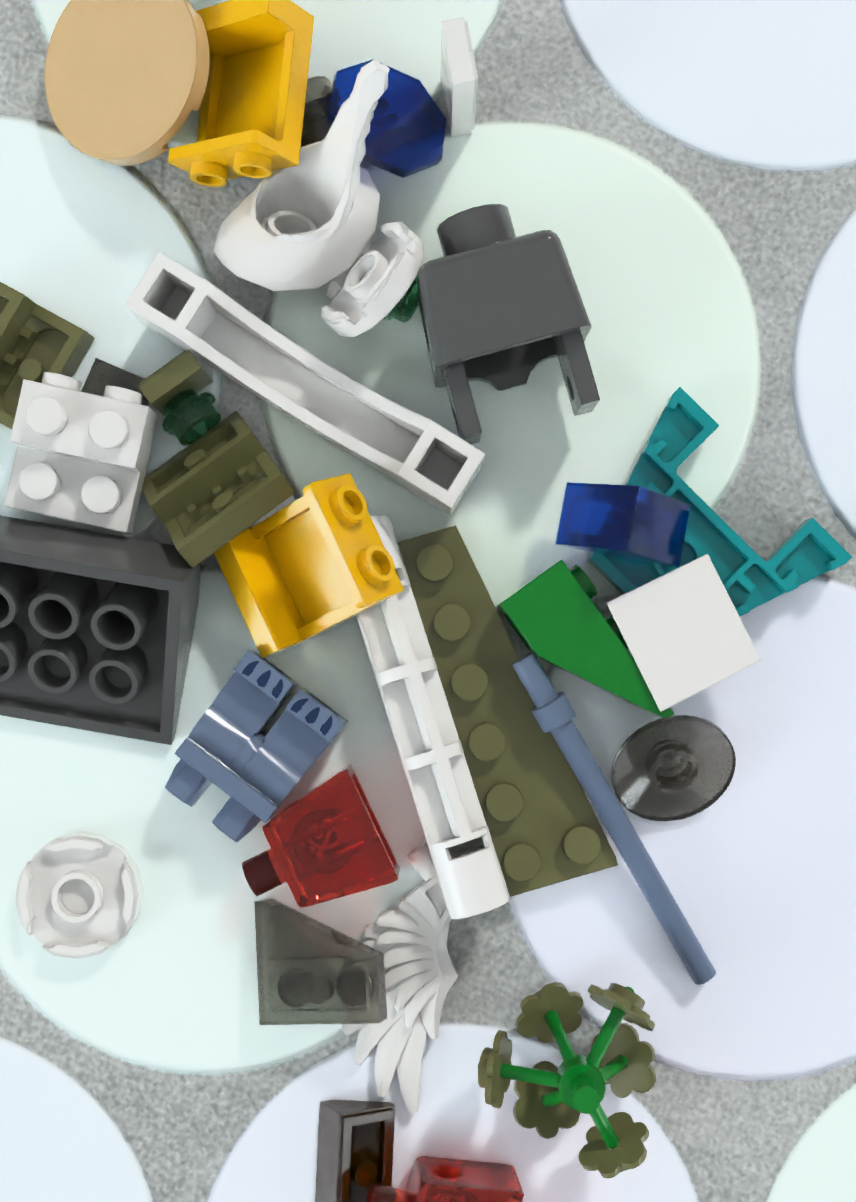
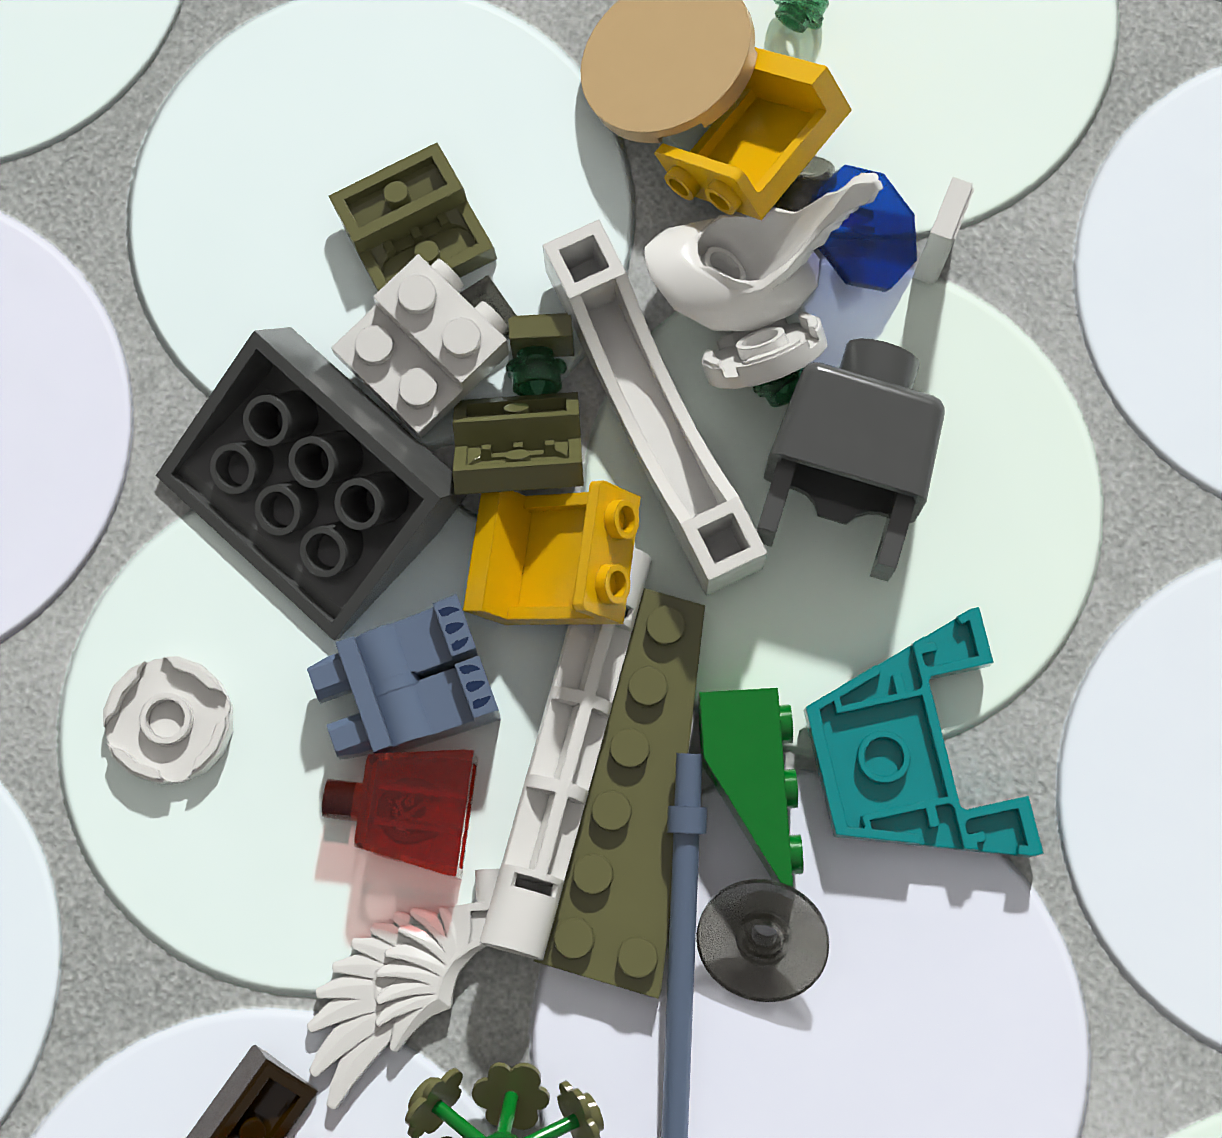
camera: 30 degrees right, 10 degrees down
clear smoke wing [254,898,387,1025] -> none
clear blue slope [555,482,691,568] -> none
white sticker [606,554,761,712] -> none

